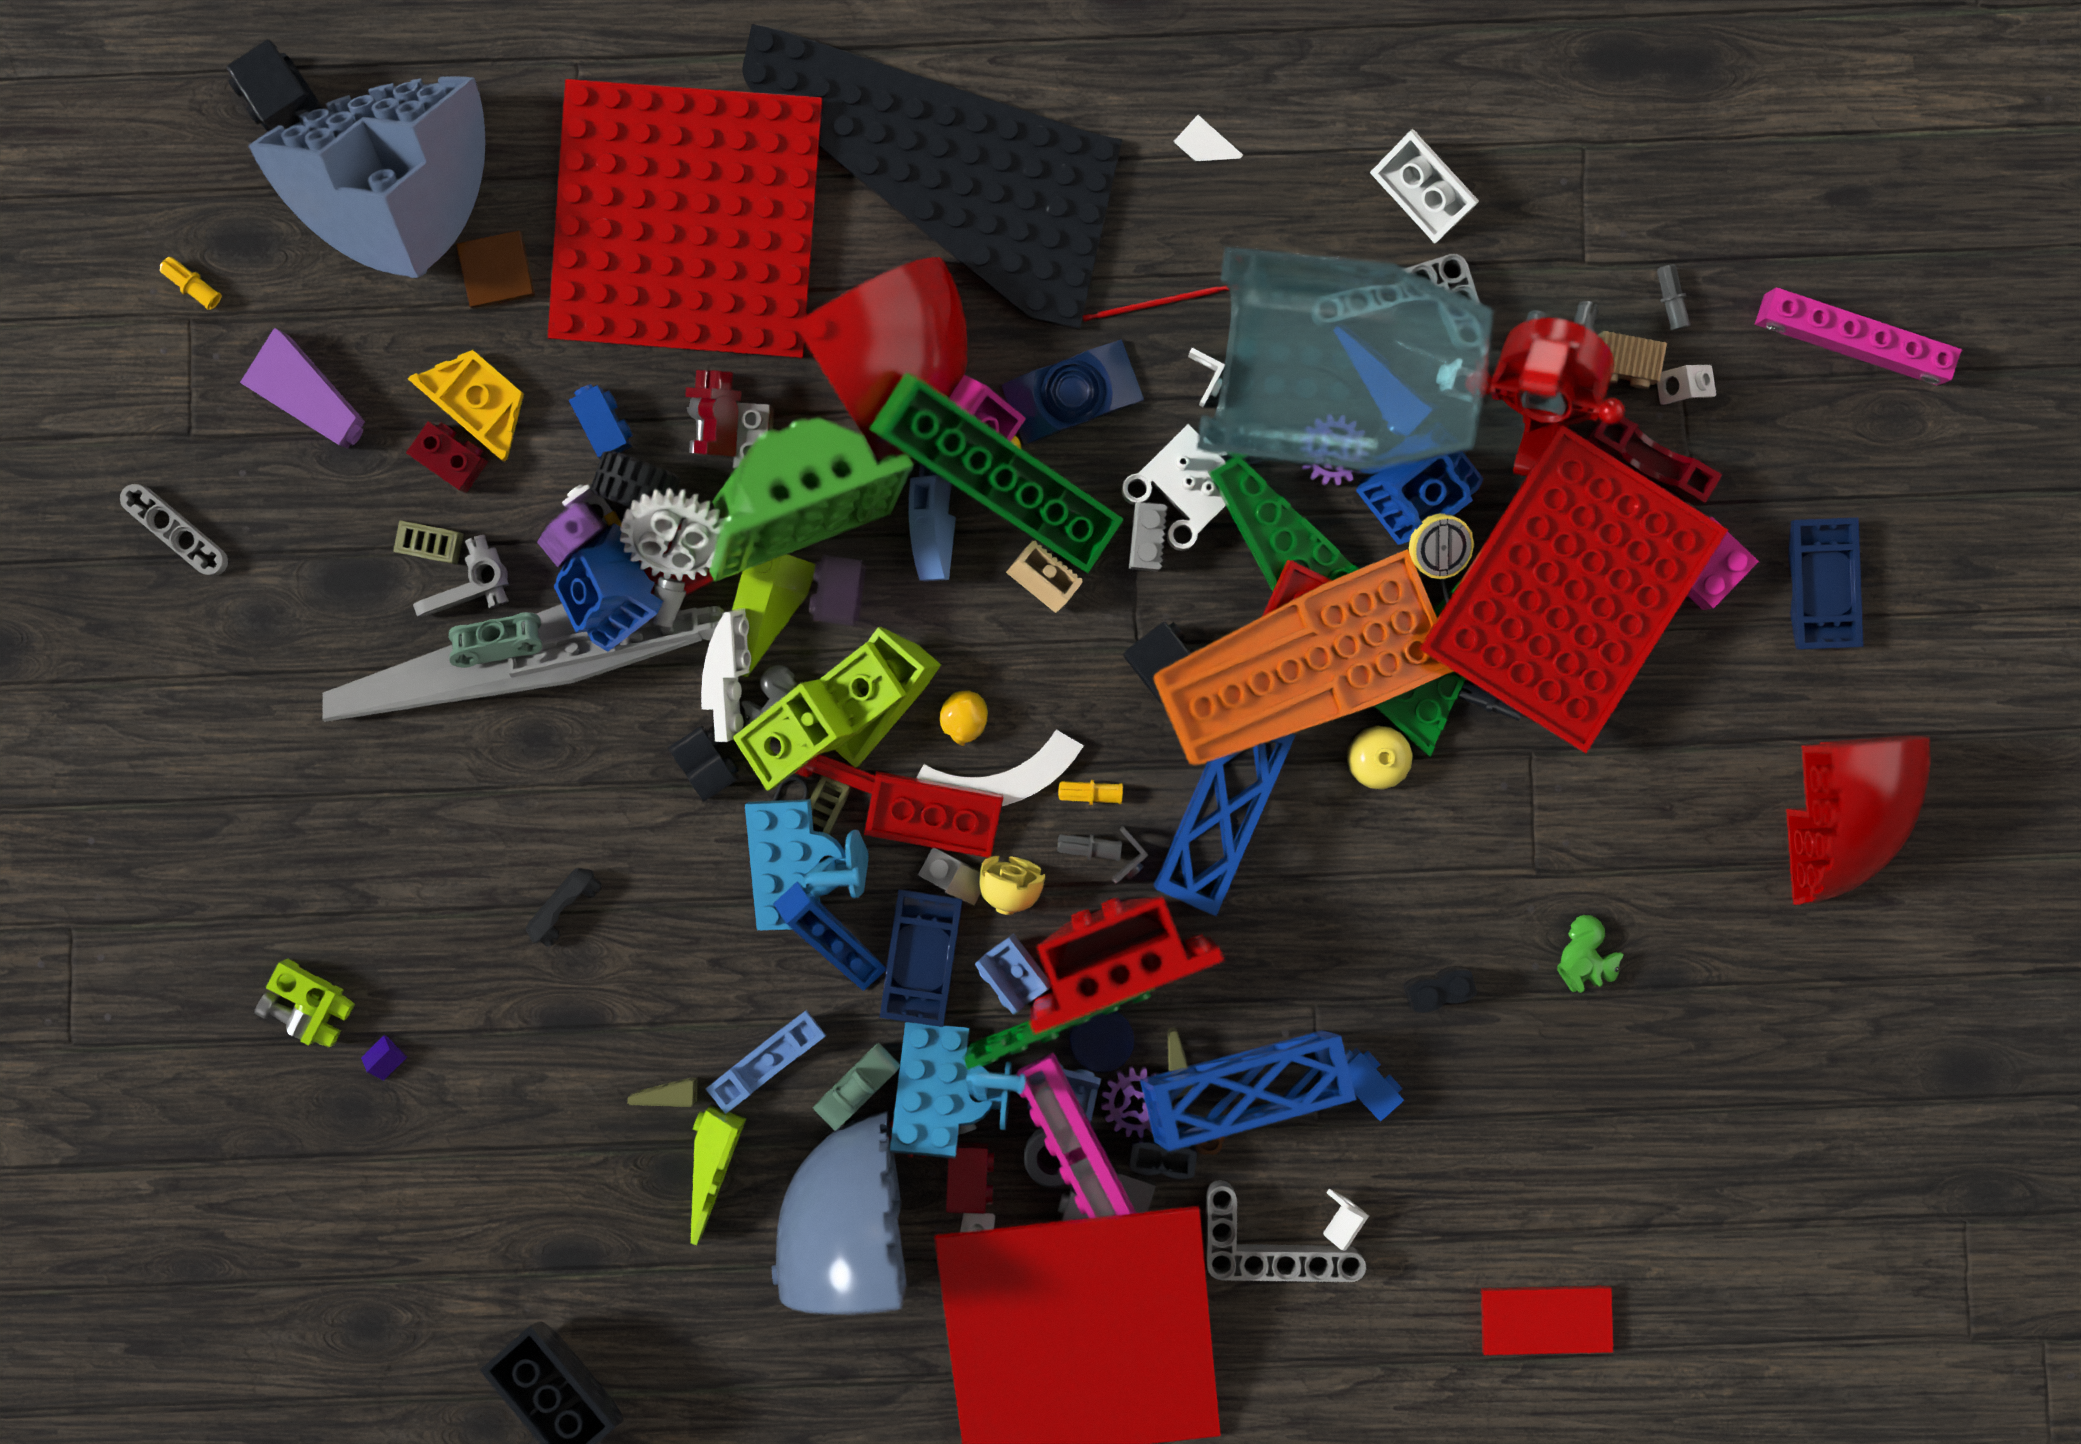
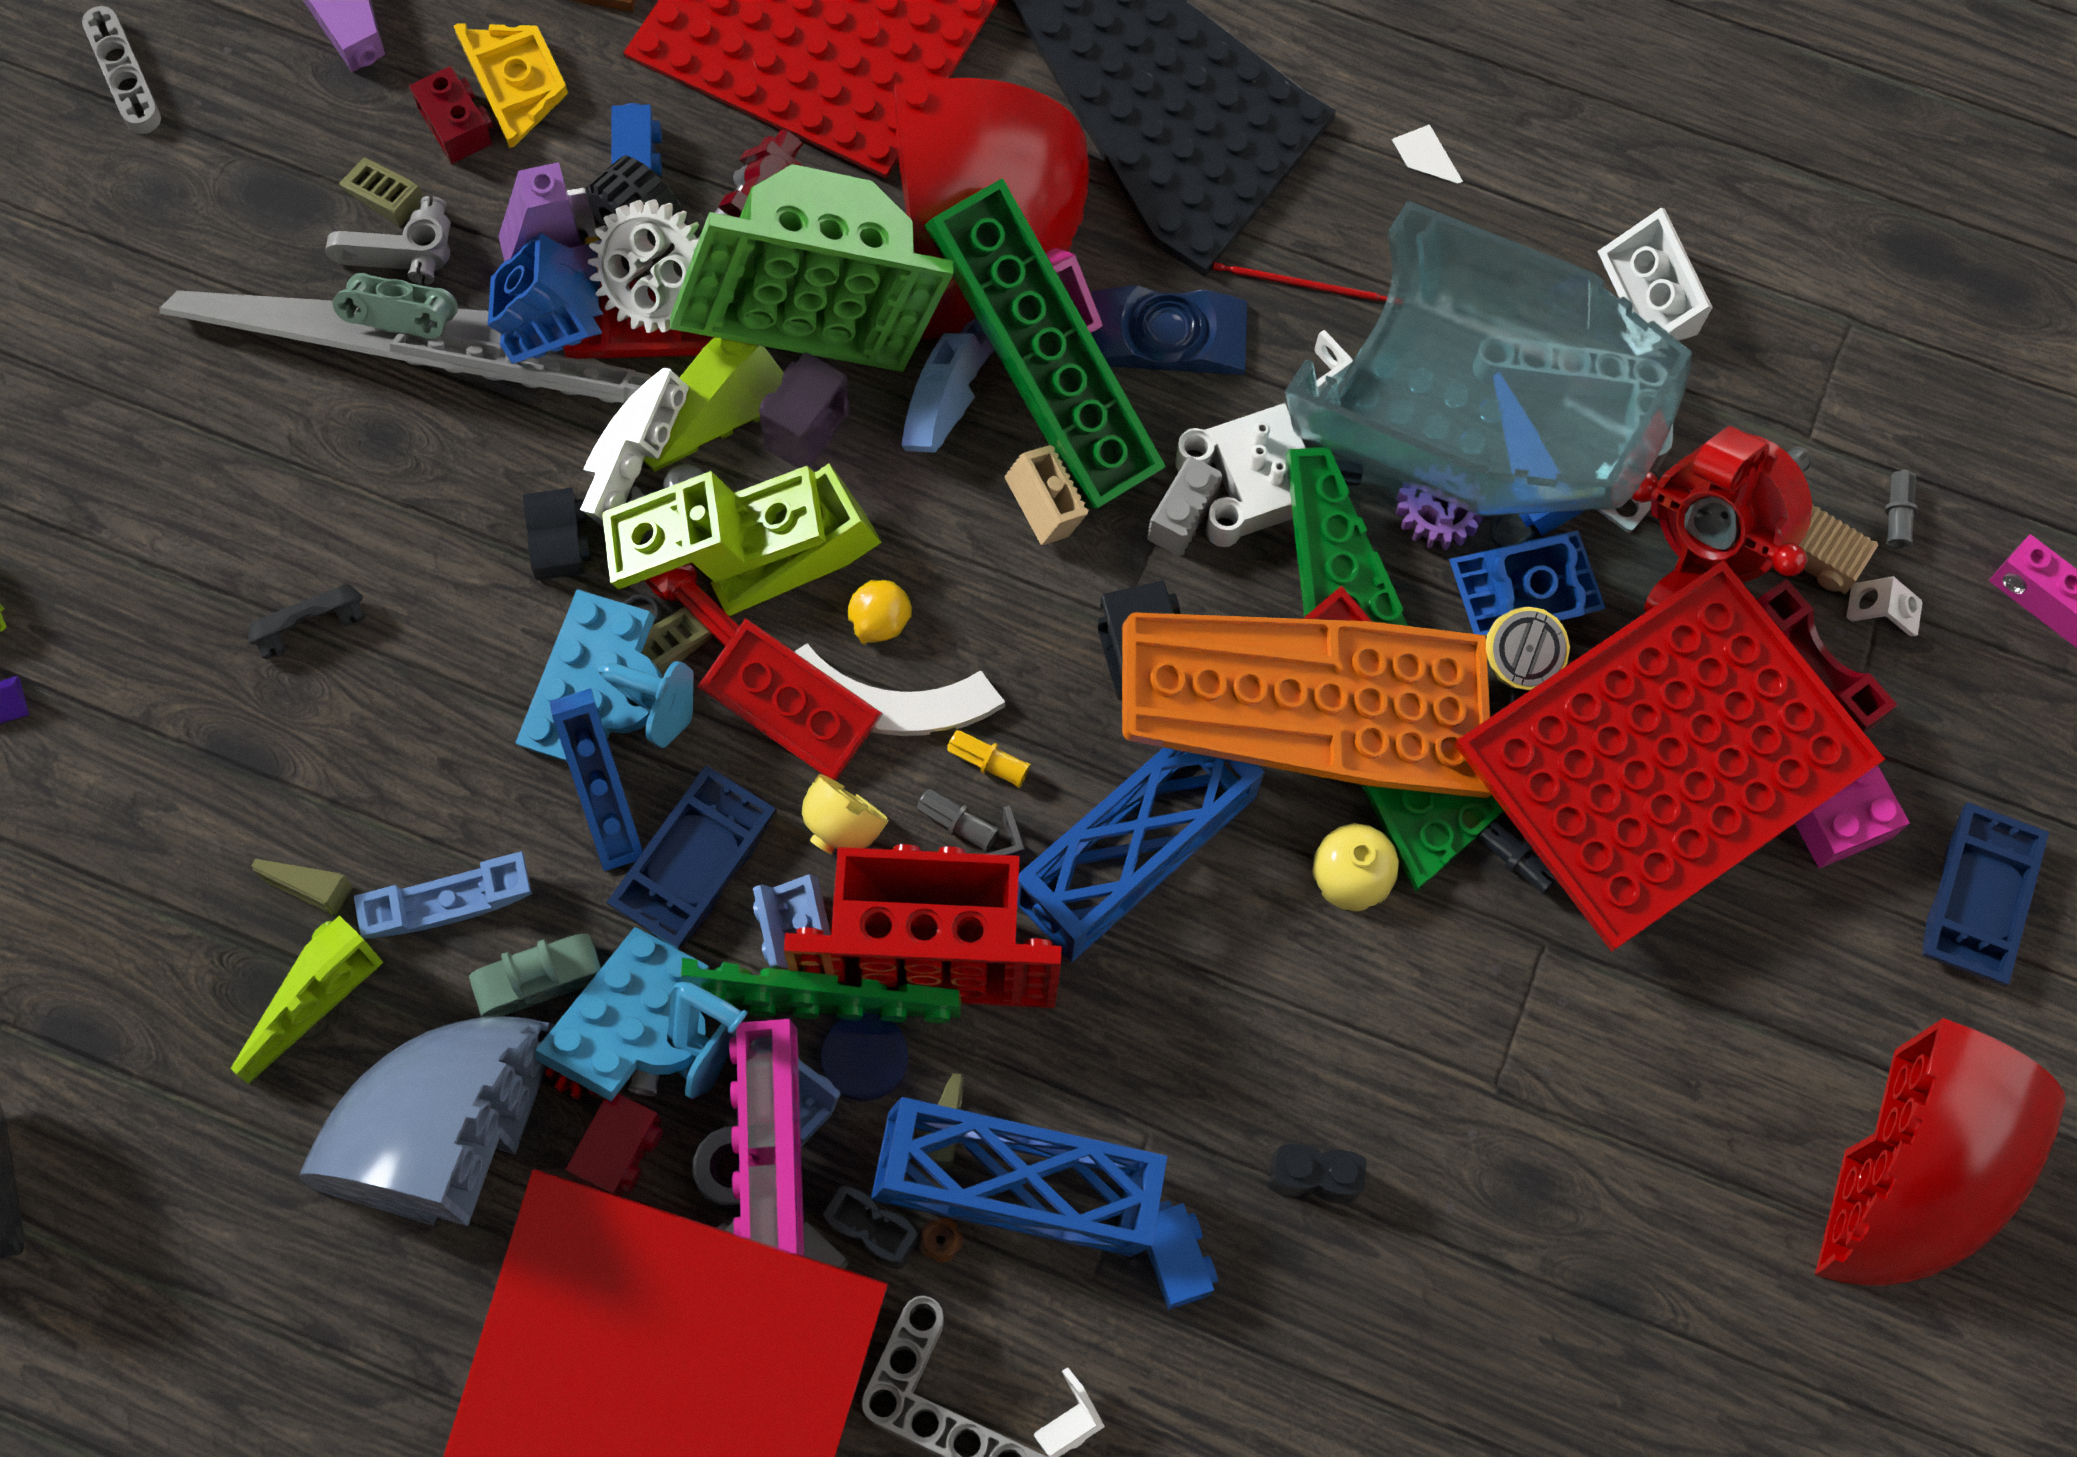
camera: 25 degrees right, 20 degrees down
light grey cone [653,577,687,627] -> none
light grey slope [918,848,981,905] -> none
medium lavender gear [1101,1066,1158,1138] -> none
bright green animal [1557,915,1623,993] -> none

